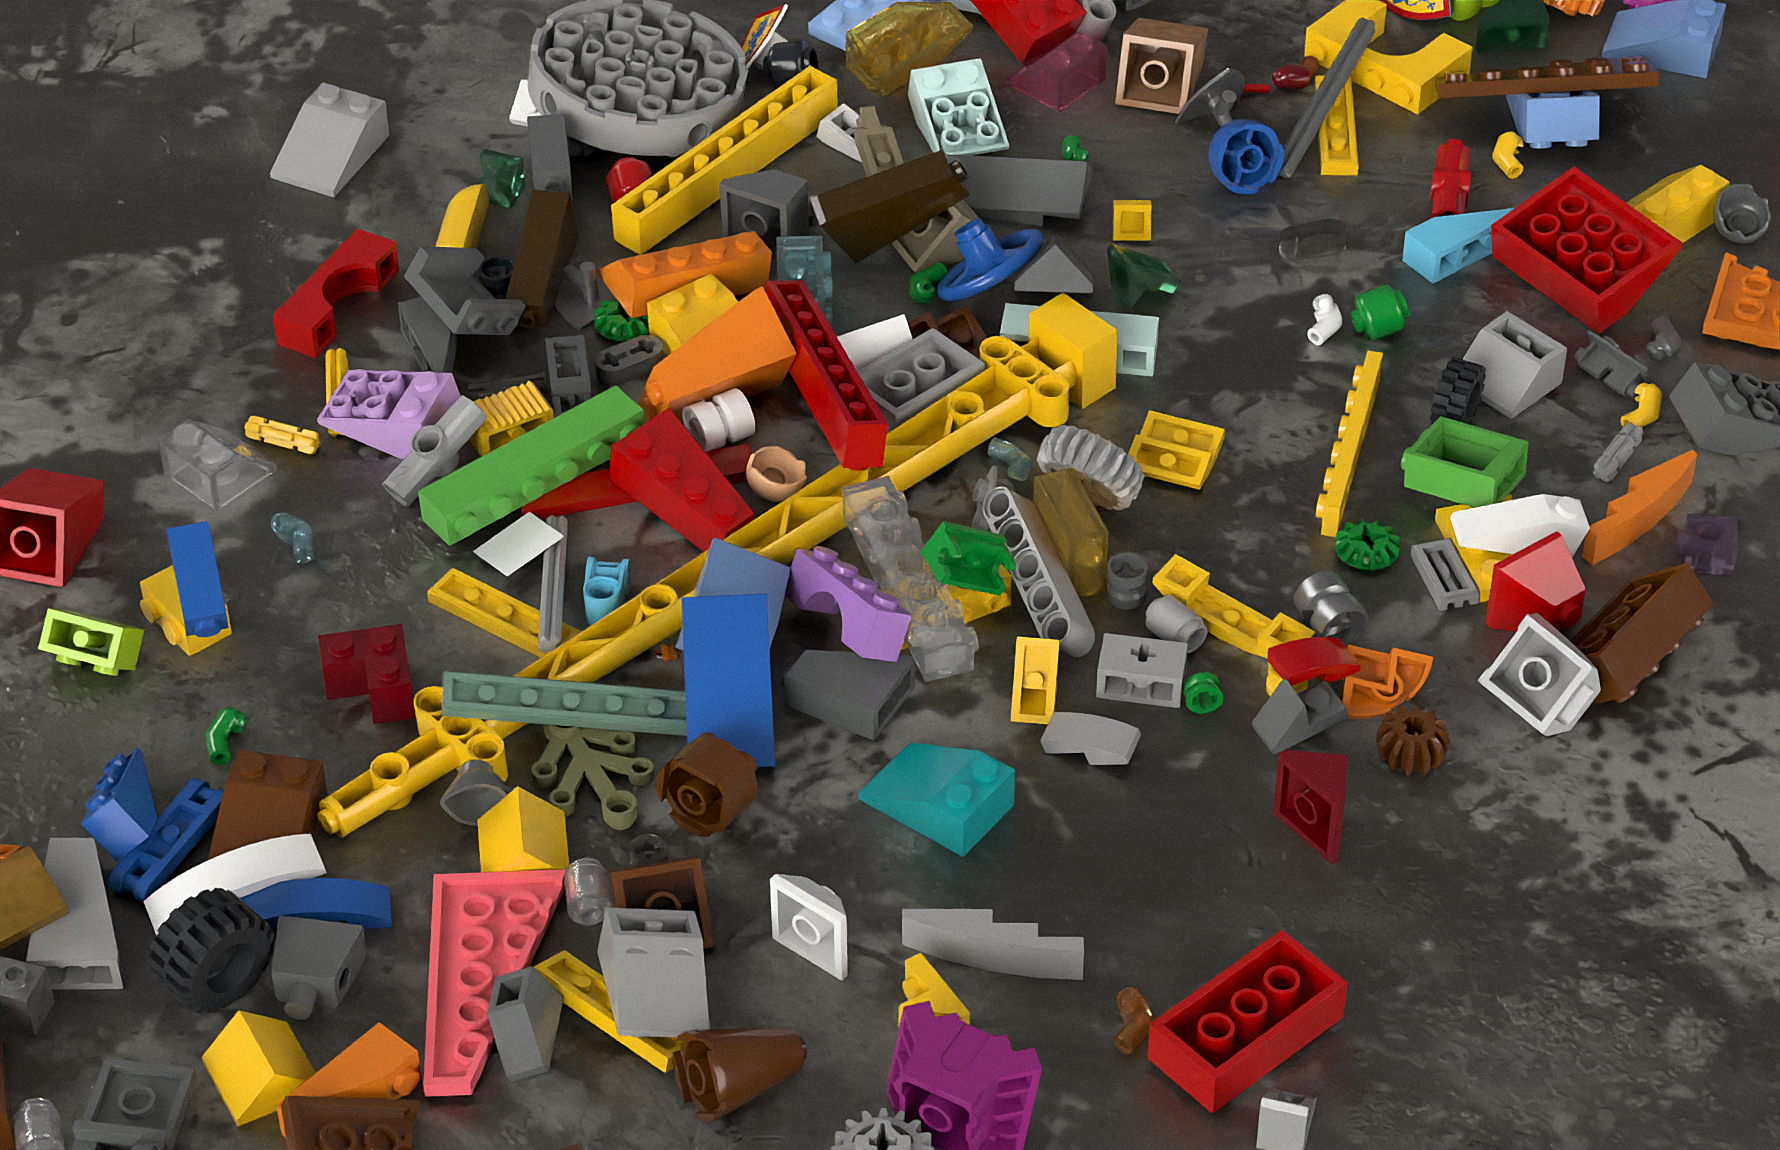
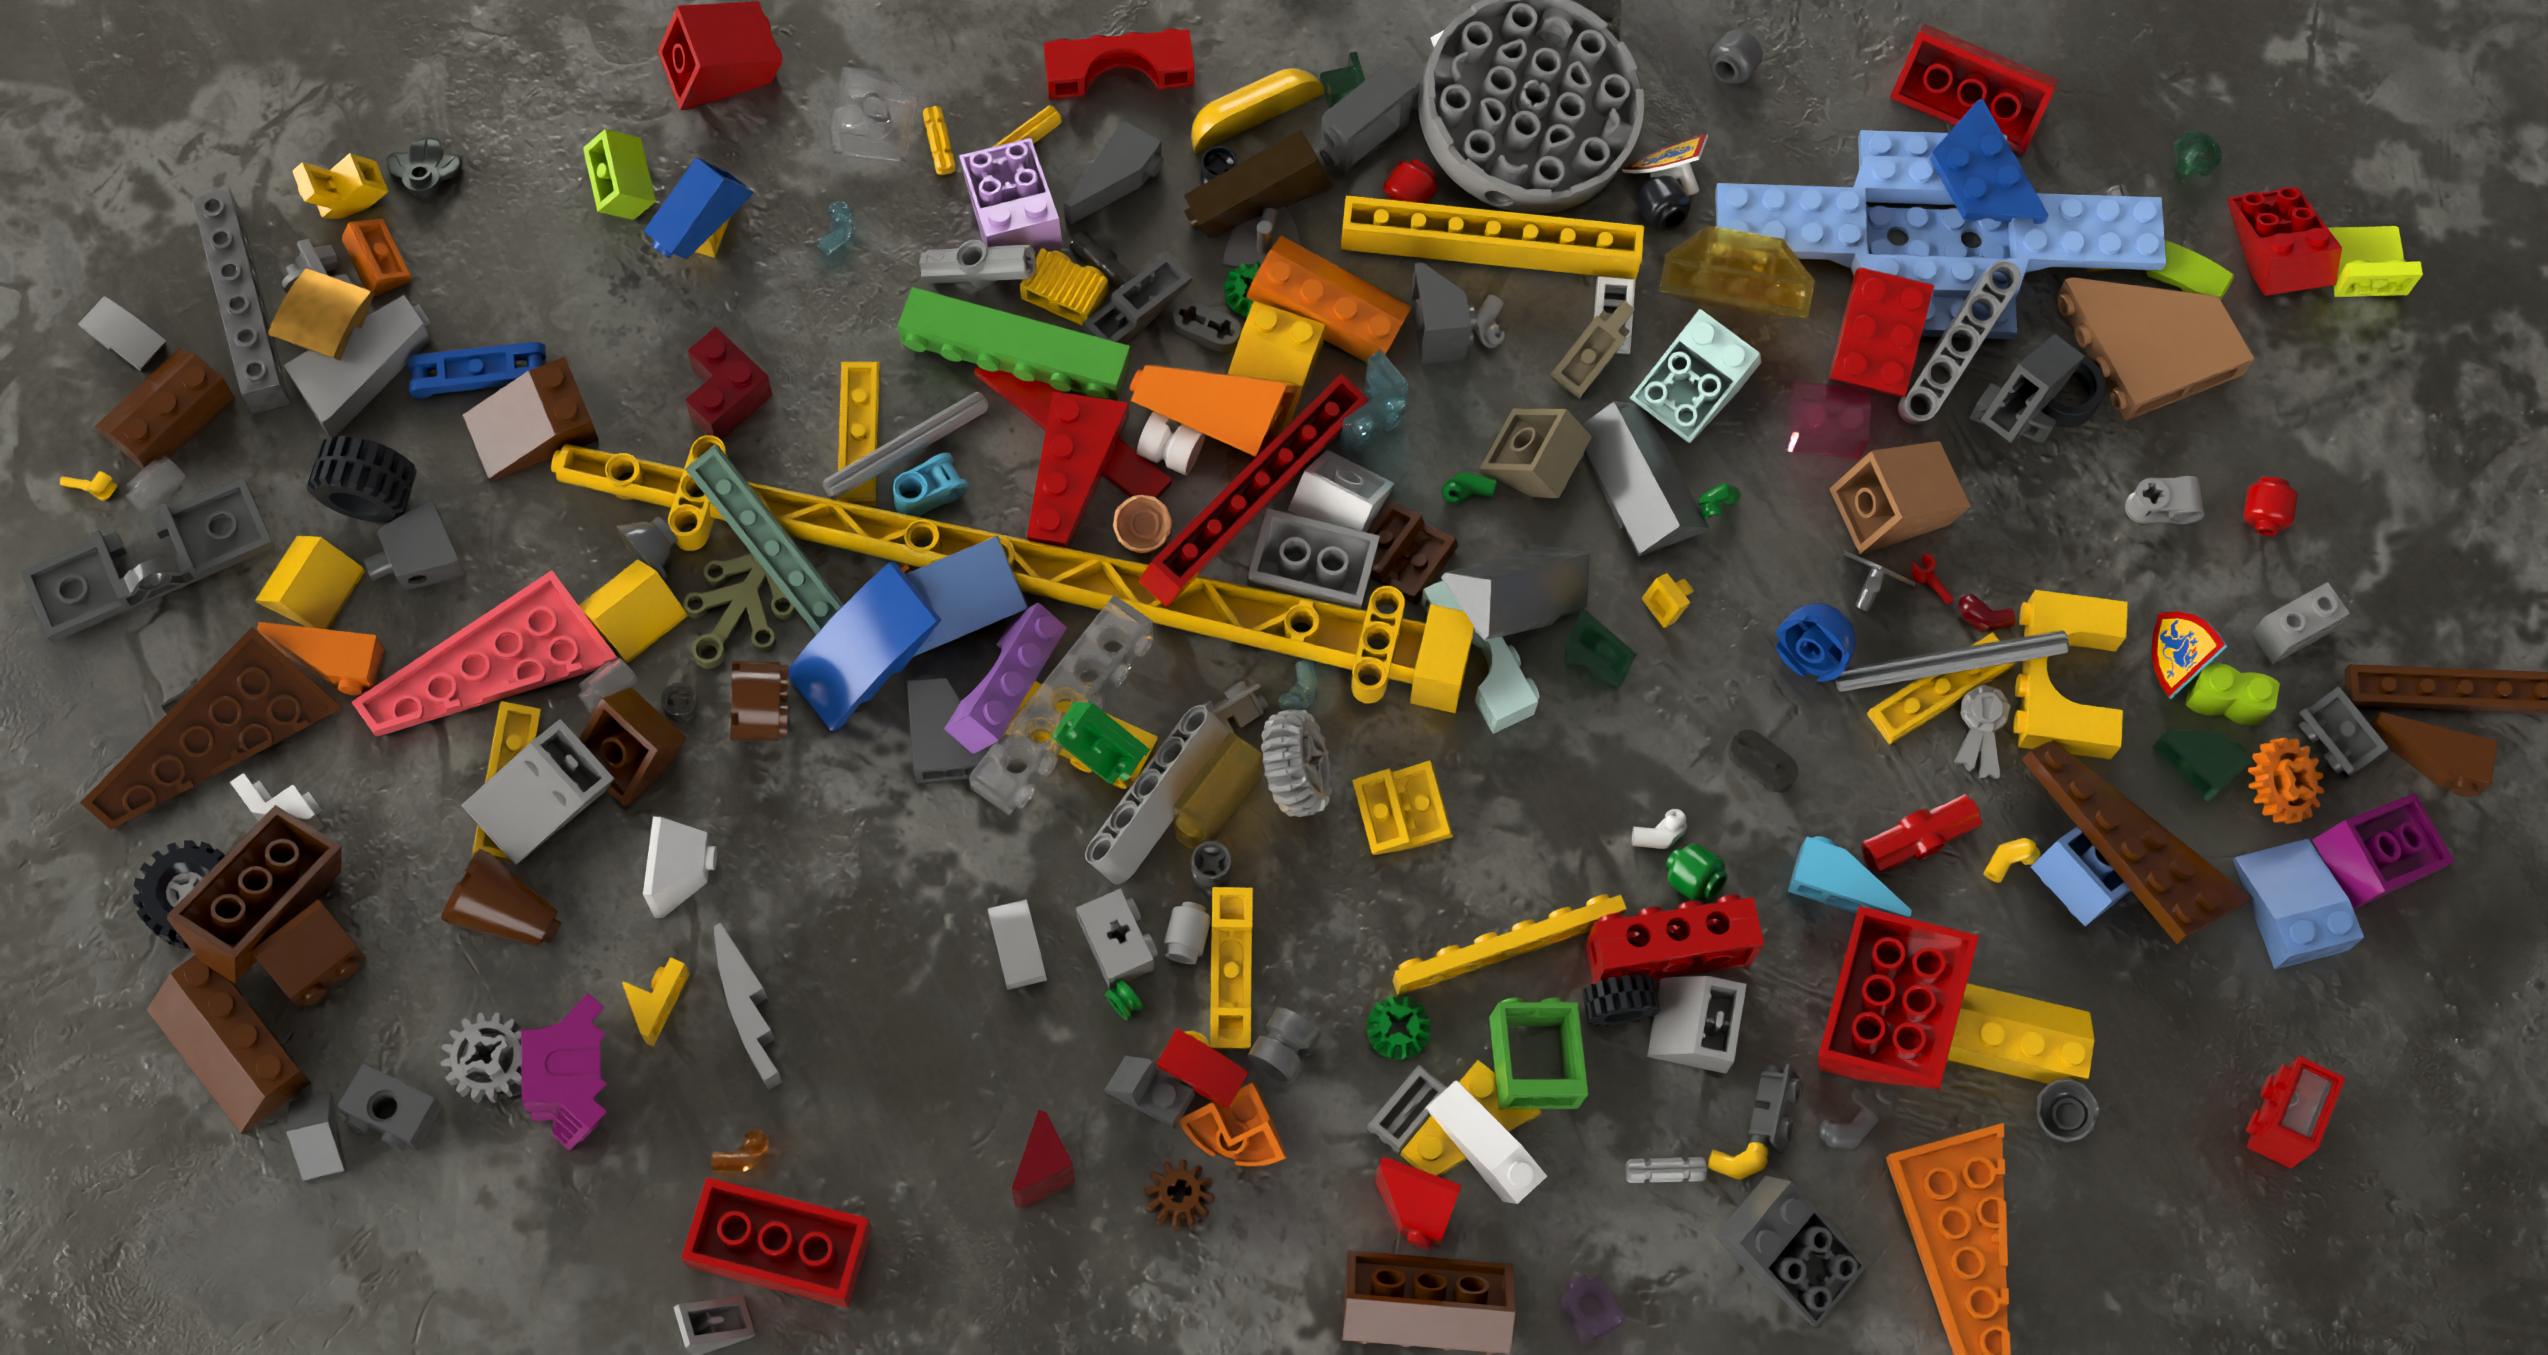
camera: 50 degrees right, 25 degrees up
blue slope [81,747,157,861] -> none
white slope [143,834,326,936] -> none
green arm [205,707,247,765] -> none
blue slope [240,878,392,930] -> none
dark grey panel [404,246,526,335] -> none
white sticker [473,512,564,577] -> none
dark grey slope [487,966,564,1082] -> none
dark brown slope [810,149,970,264] -> none
teal slope [858,743,1015,857] -> none
blue piece [937,218,1044,302] -> none
yellow slope [1011,636,1060,724] -> none
light grey slope [1478,613,1601,736] -> none
orange slope [1582,449,1698,566] -> none
none -> red brick [1585,894,1764,984]
none -> light grey piece [1954,685,2010,779]

